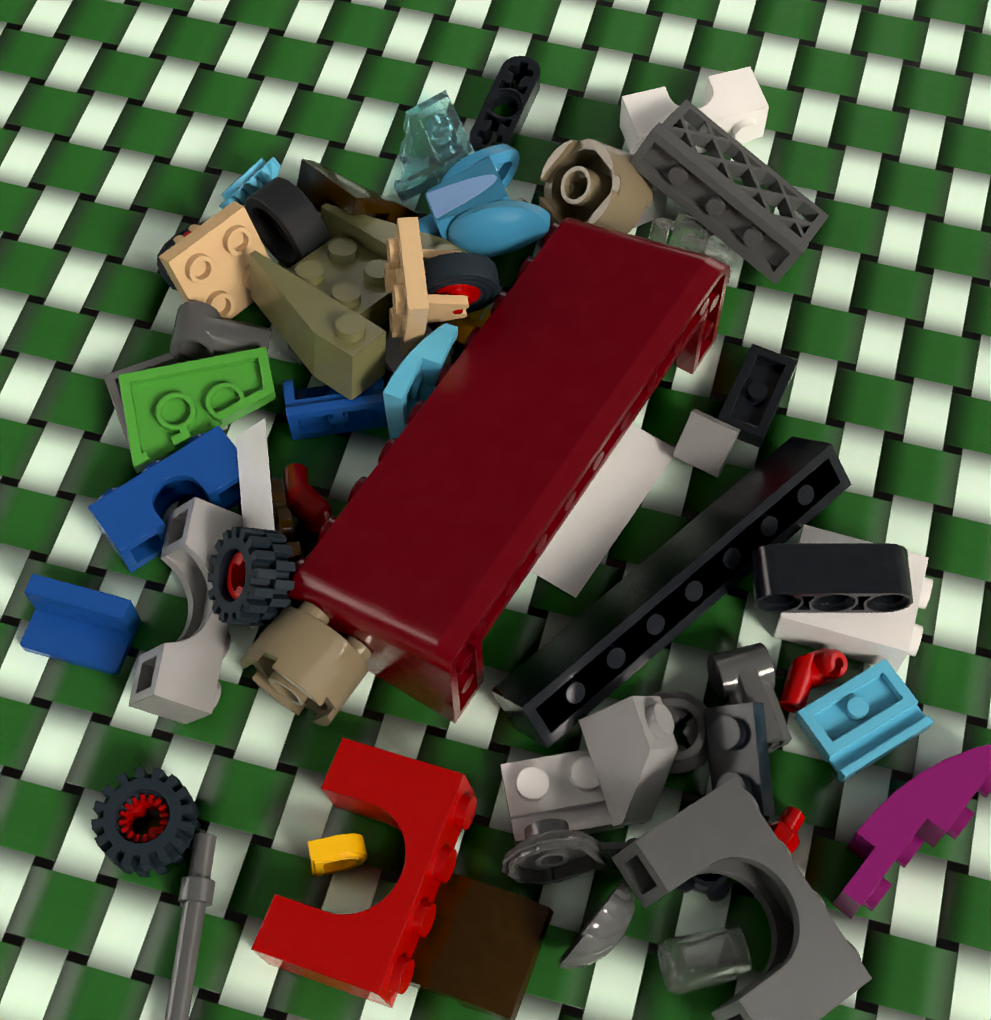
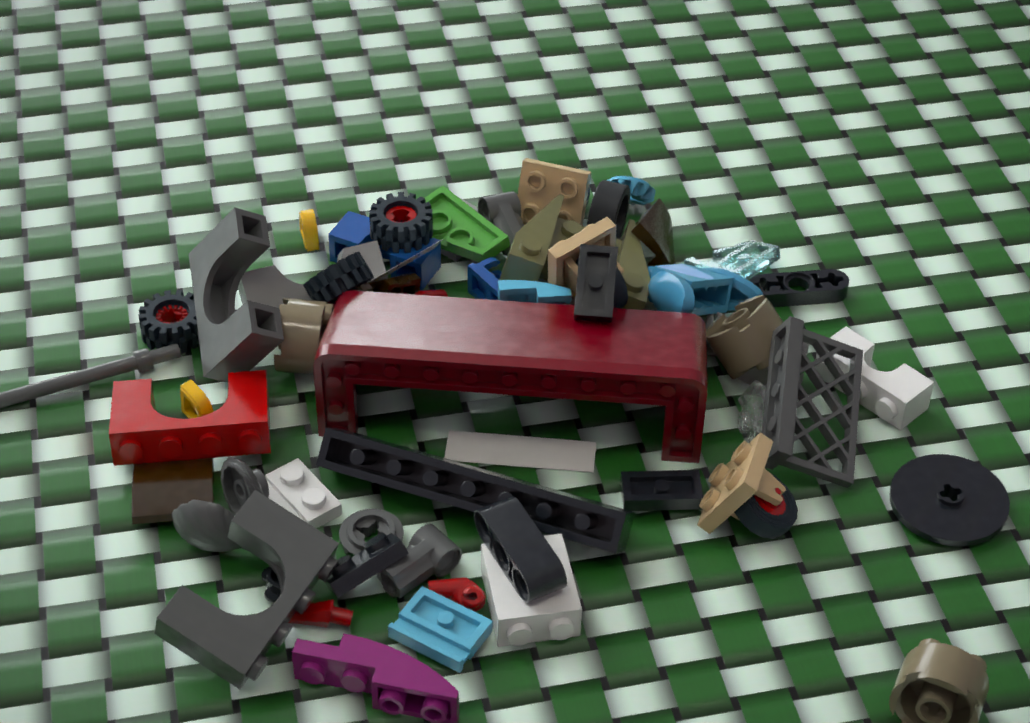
camera: 60 degrees right, 20 degrees down
blue panel [20,573,142,676] -> none
light grey slope [579,696,678,827] -> none
clear piece [658,927,751,995] -> none
light grey tile [672,409,740,477] -> none
none -> dark grey arch [189,207,284,382]
none -> yellow tile [299,209,319,252]
none -> black bush [369,192,433,254]
none -> black plate [574,244,618,323]
none -> tan plate [697,432,798,539]
none -> black piece [889,454,1010,546]

